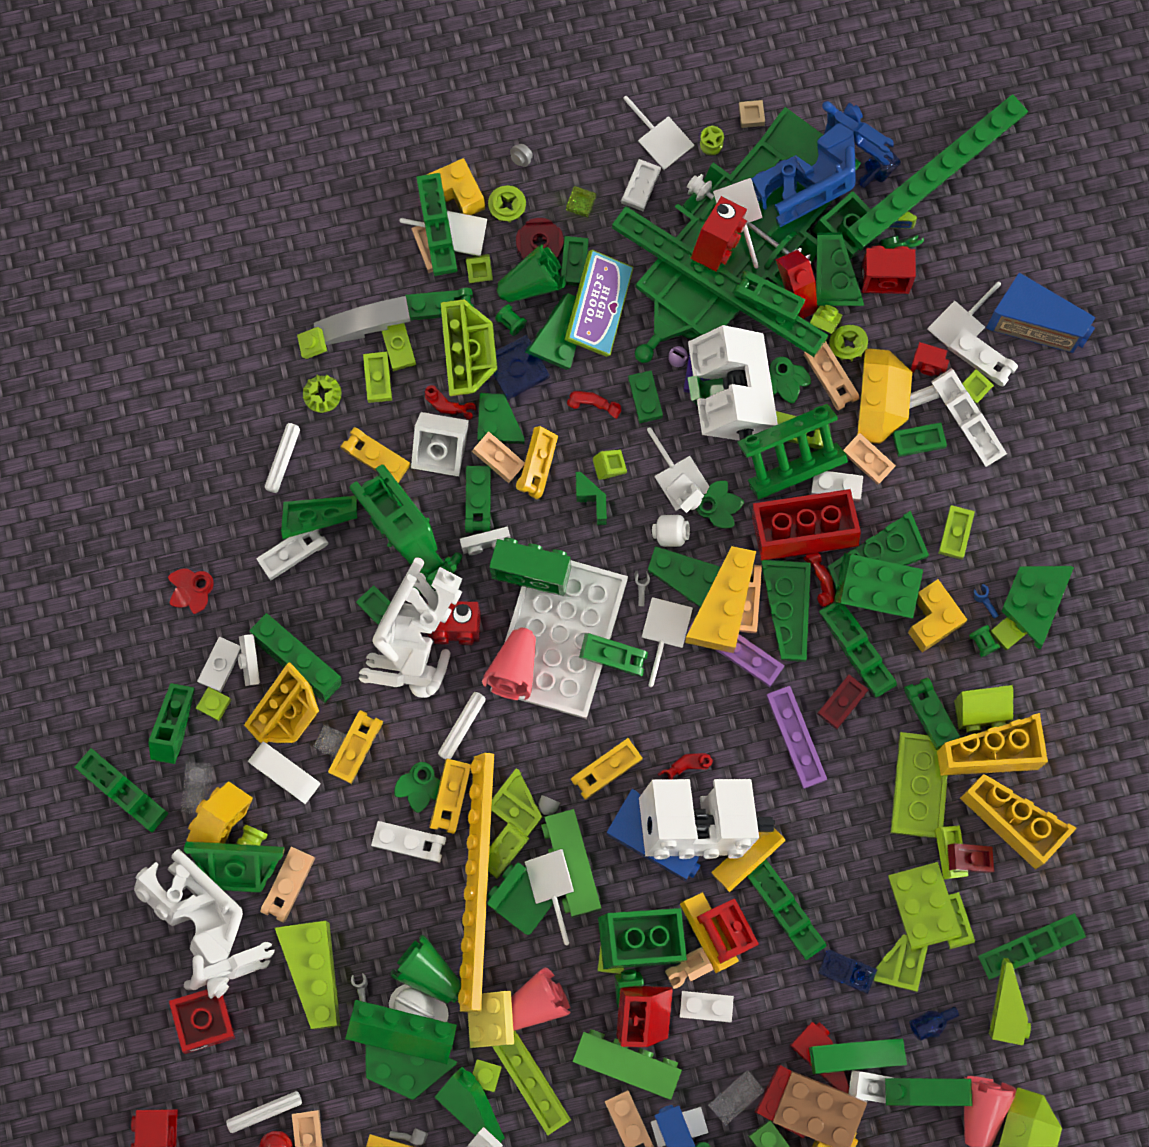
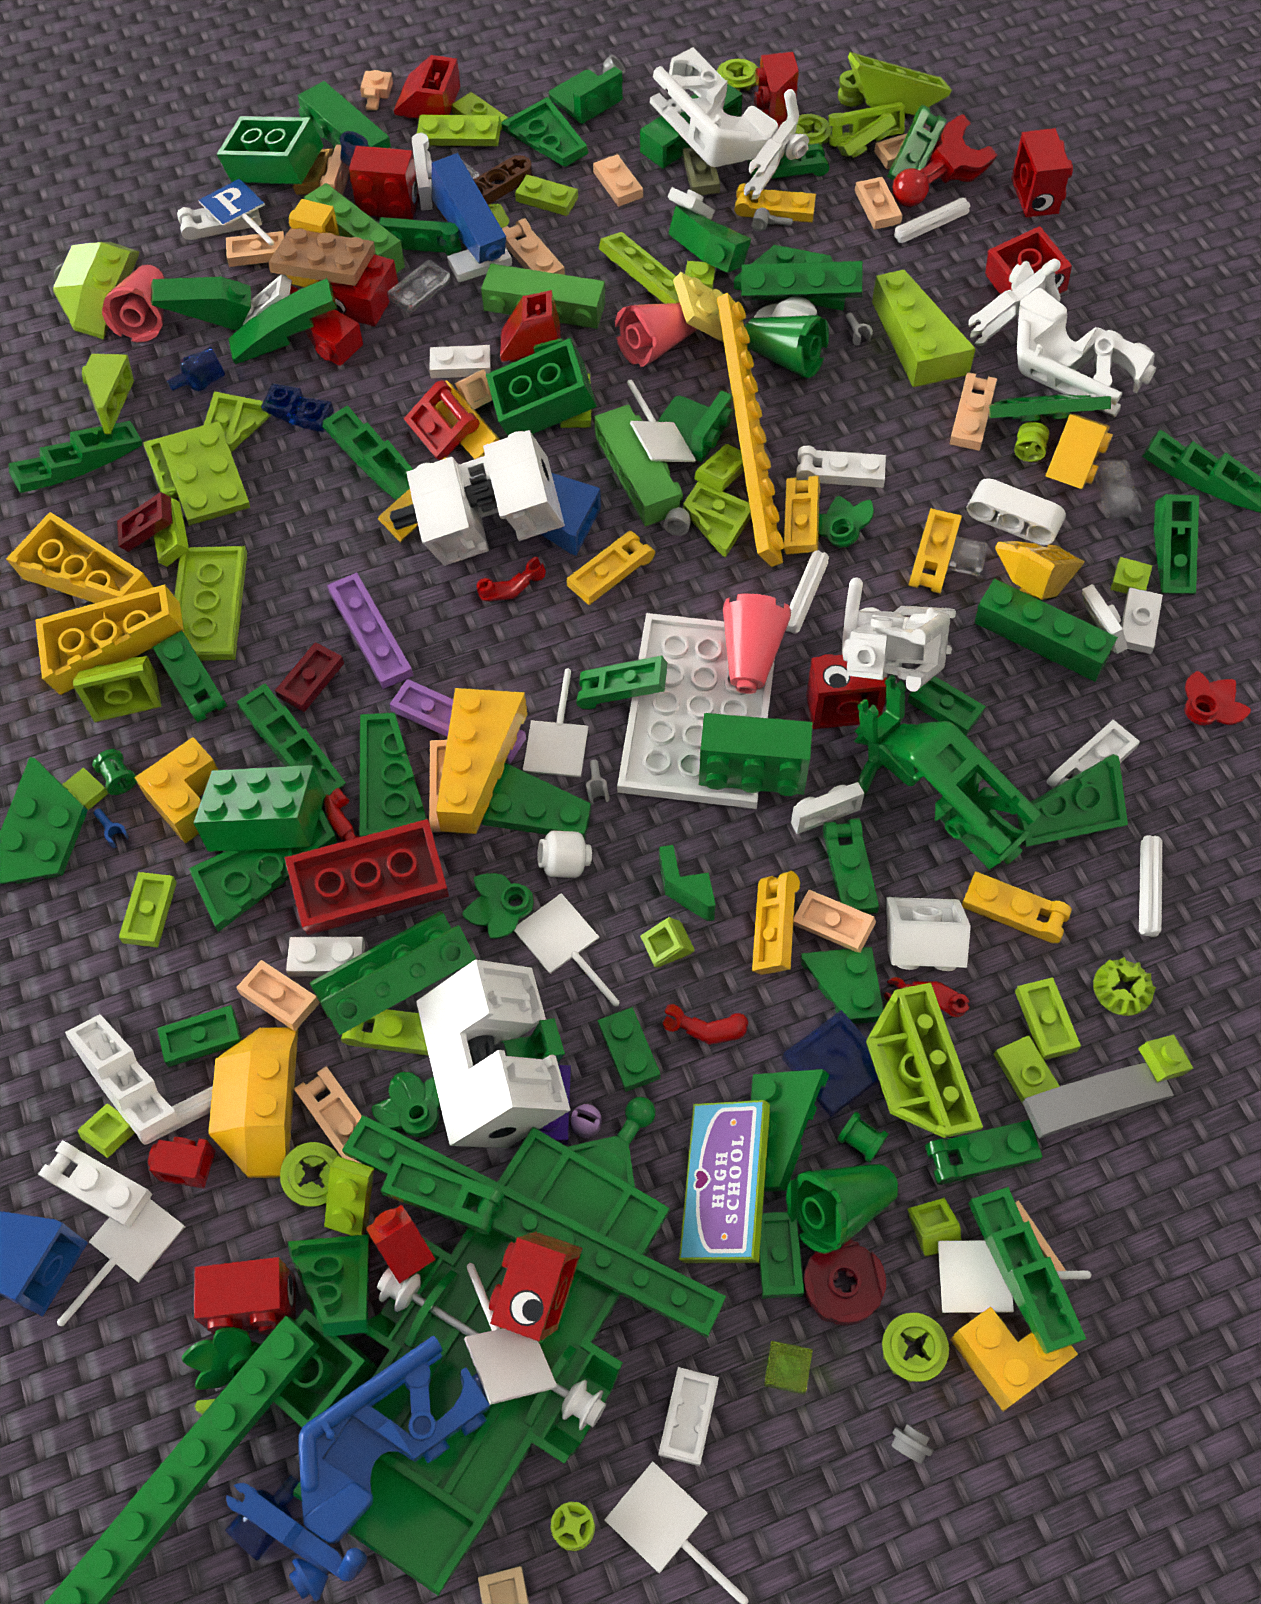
camera: 170 degrees right, 15 degrees down
white bracket [666,473,704,513] -> none

